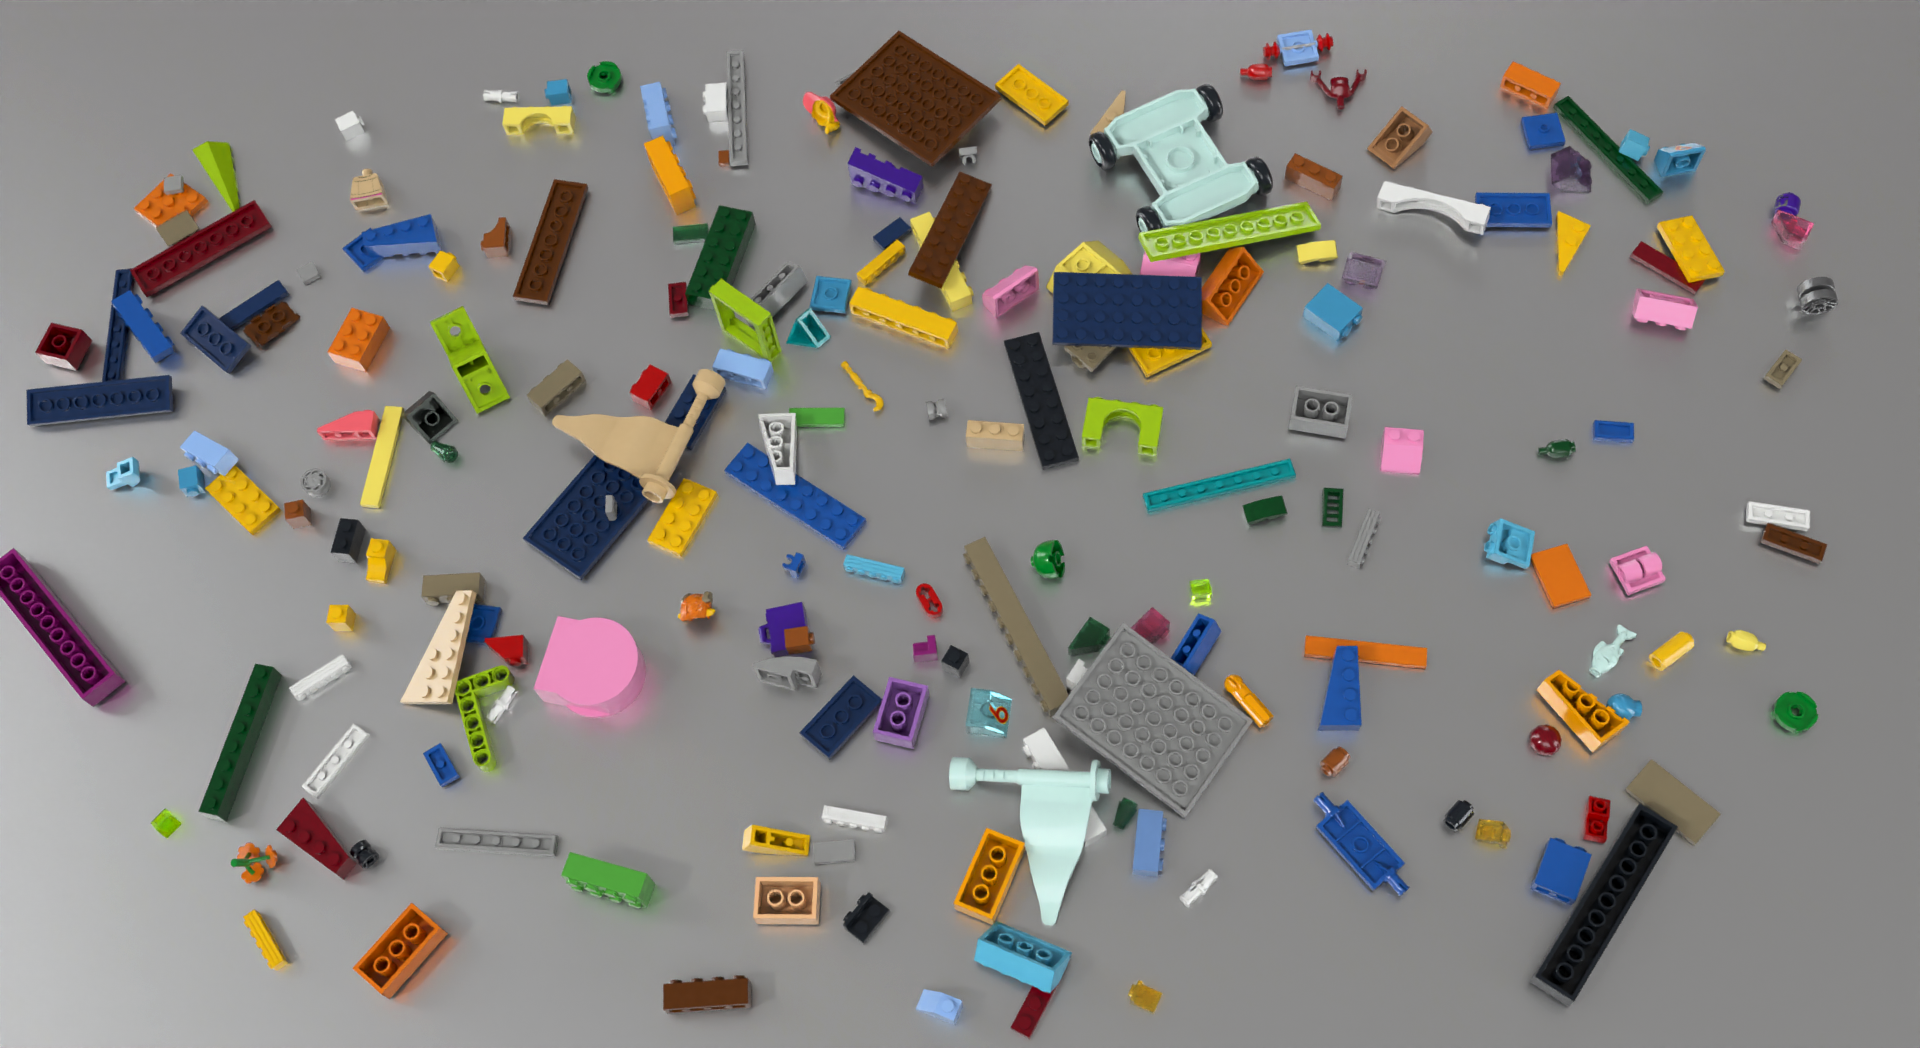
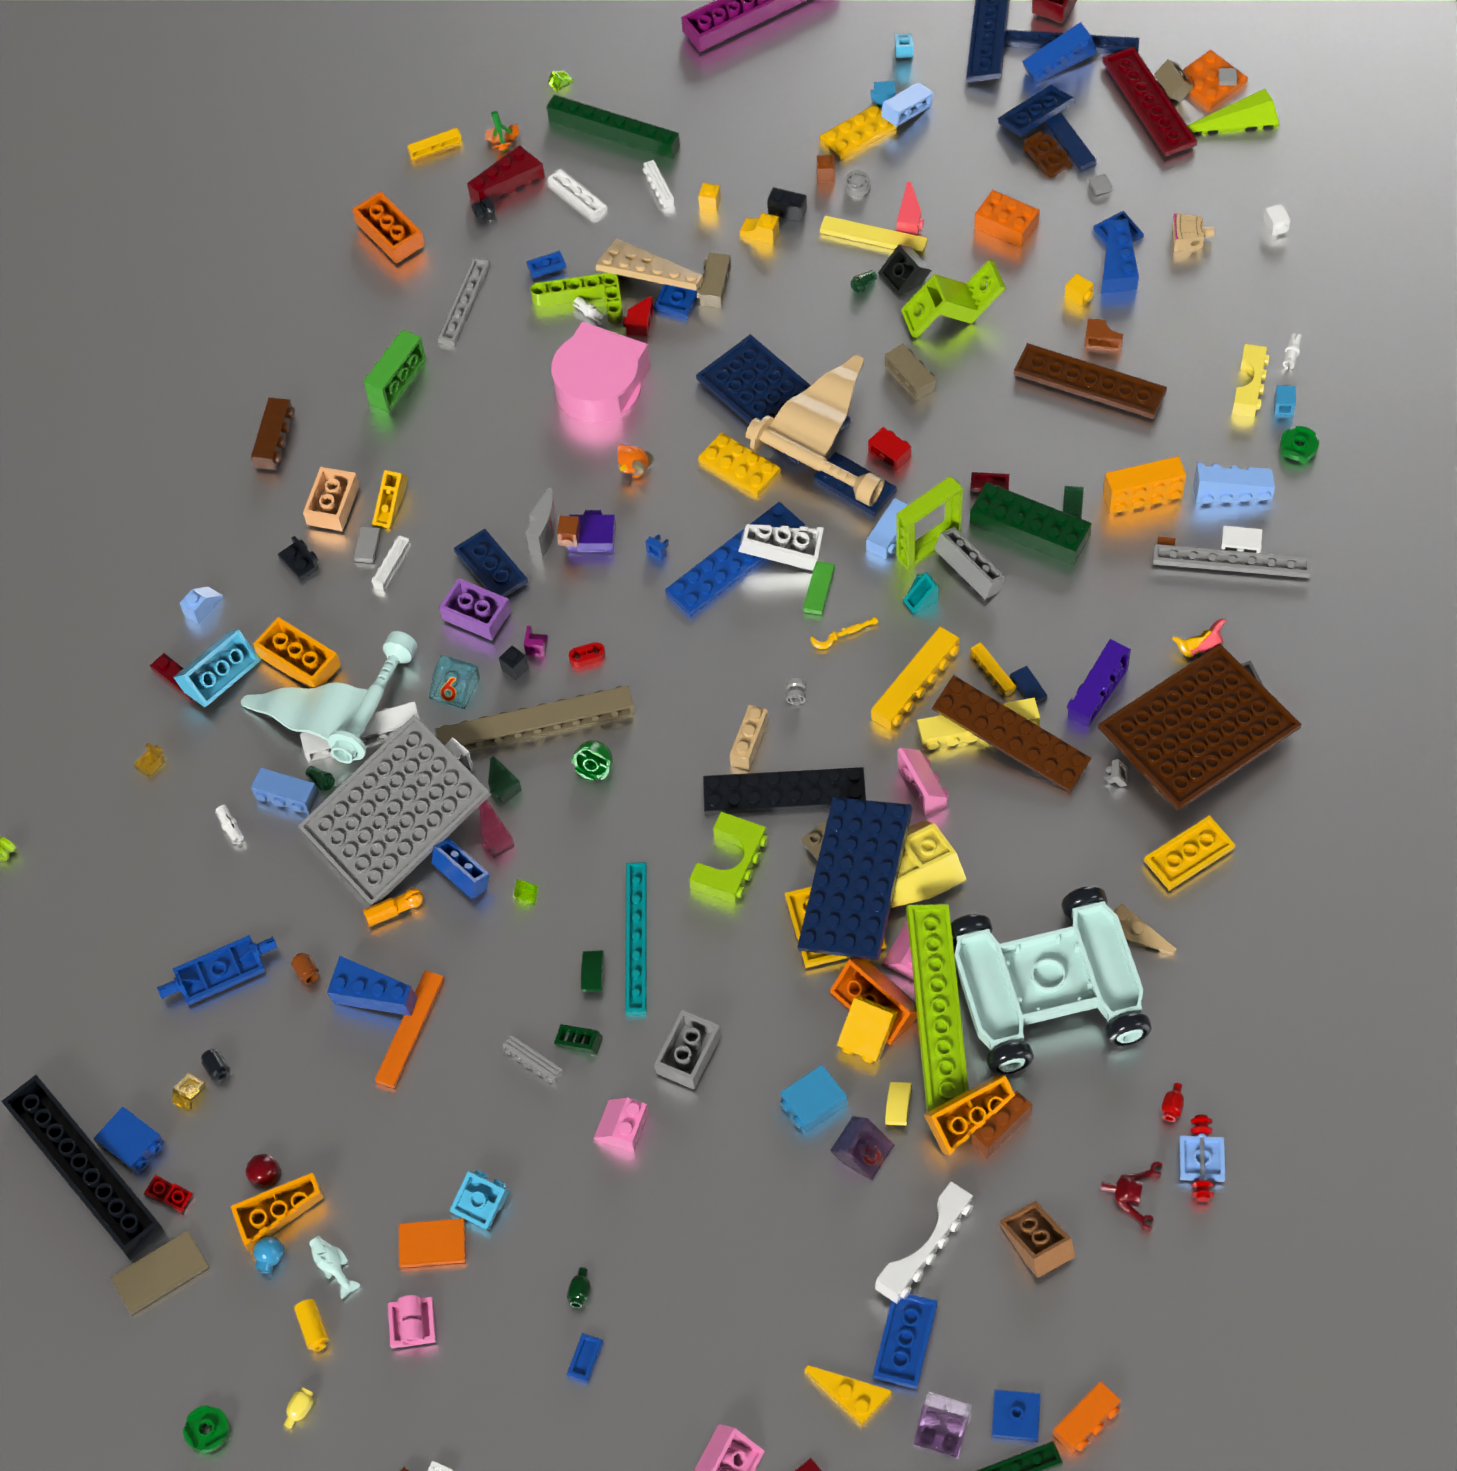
camera: 100 degrees right, 5 degrees down
light grey tile [605,495,617,521] -> none
dark azure plate [809,276,852,314] -> none
medium azure piece [843,554,905,583] -> none
none -> yellow brick [837,996,898,1063]
none -> light orange wedge [924,1074,1015,1155]

